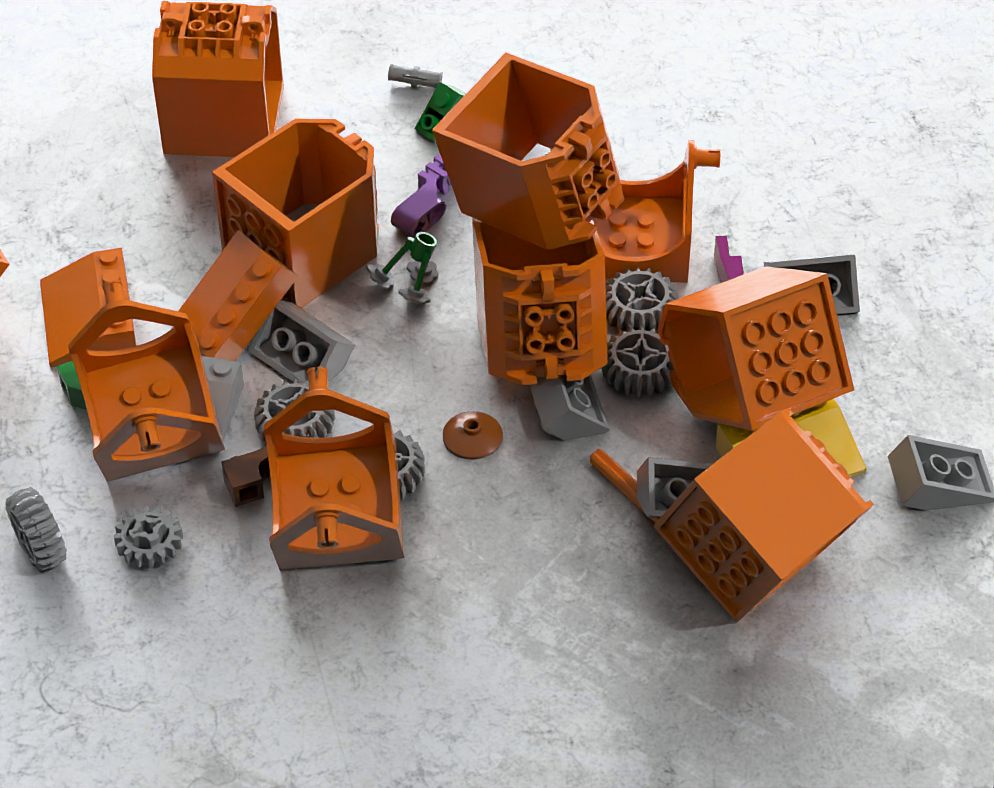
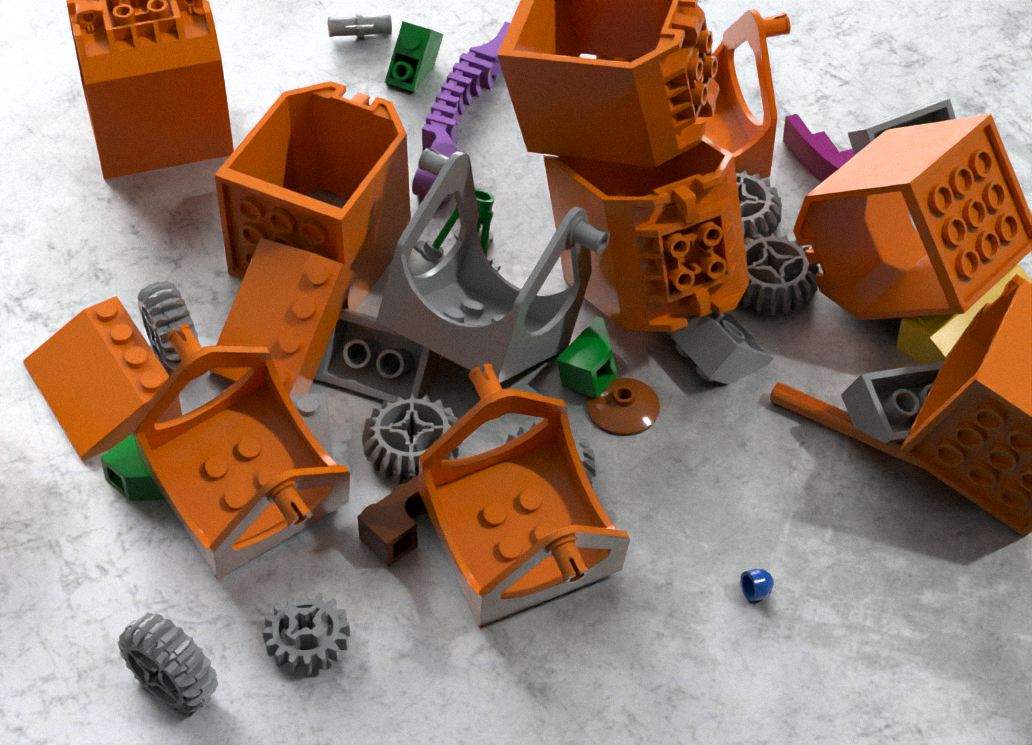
camera: 20 degrees left, 0 degrees up
none -> light grey gear [137,280,200,376]
none -> light grey piece [376,148,610,383]
none -> green slope [556,316,618,398]
none -> blue hinge [740,569,774,602]

